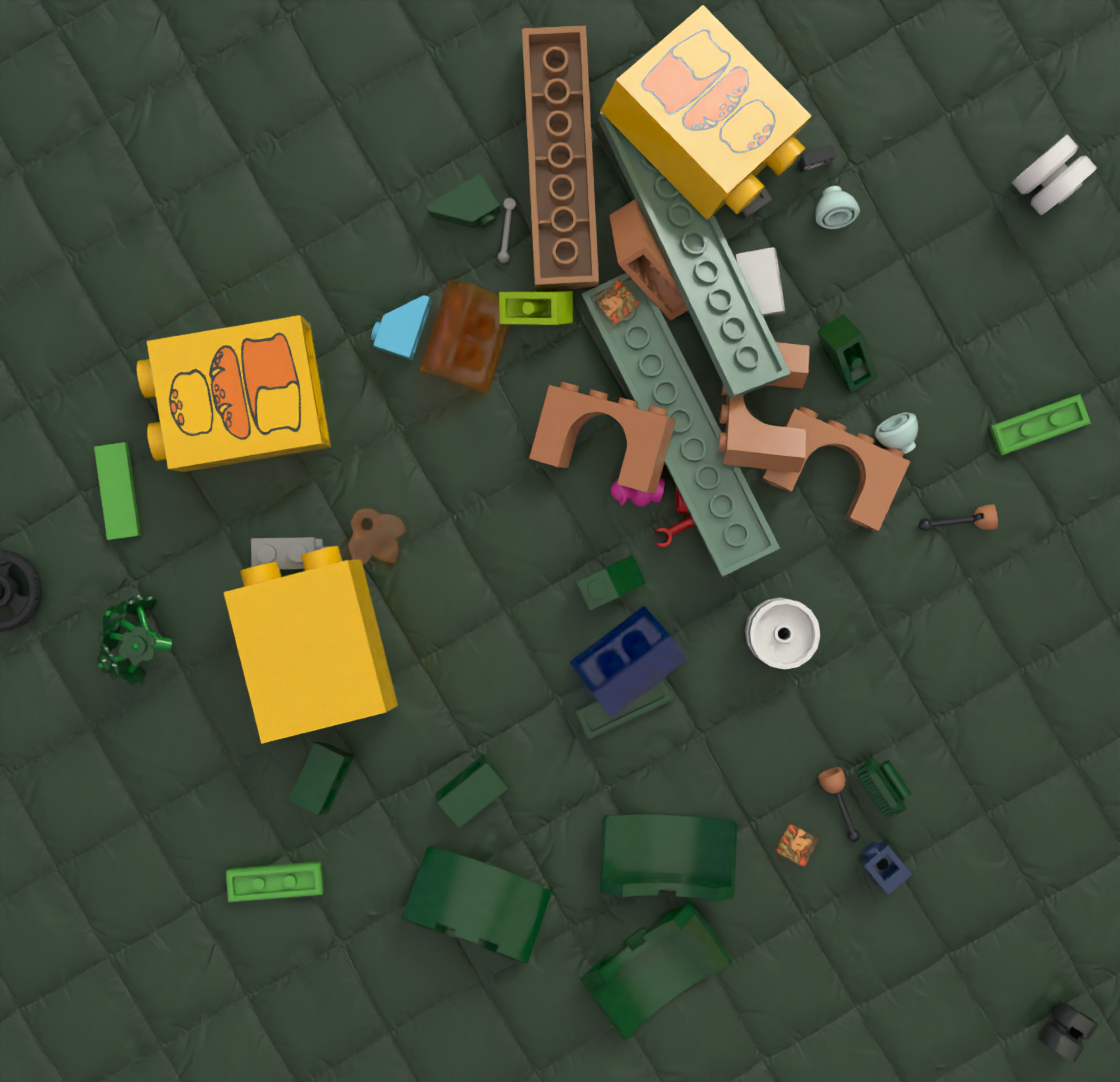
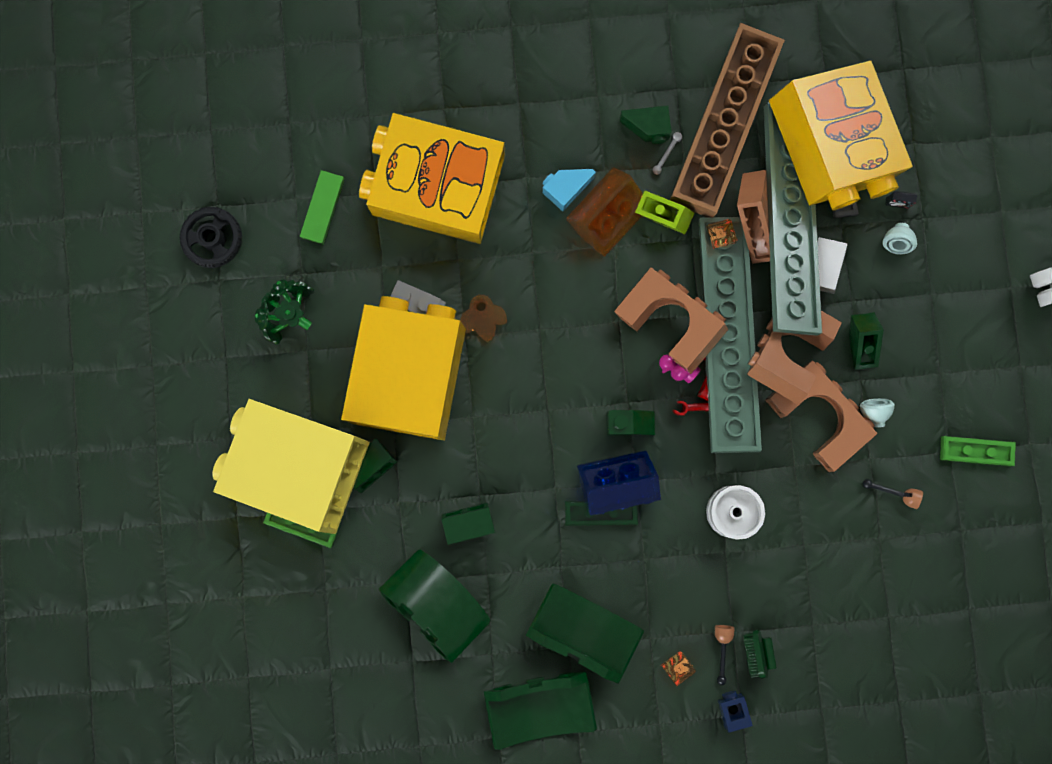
camera: 25 degrees right, 5 degrees down
none -> light yellow brick [213,399,370,534]

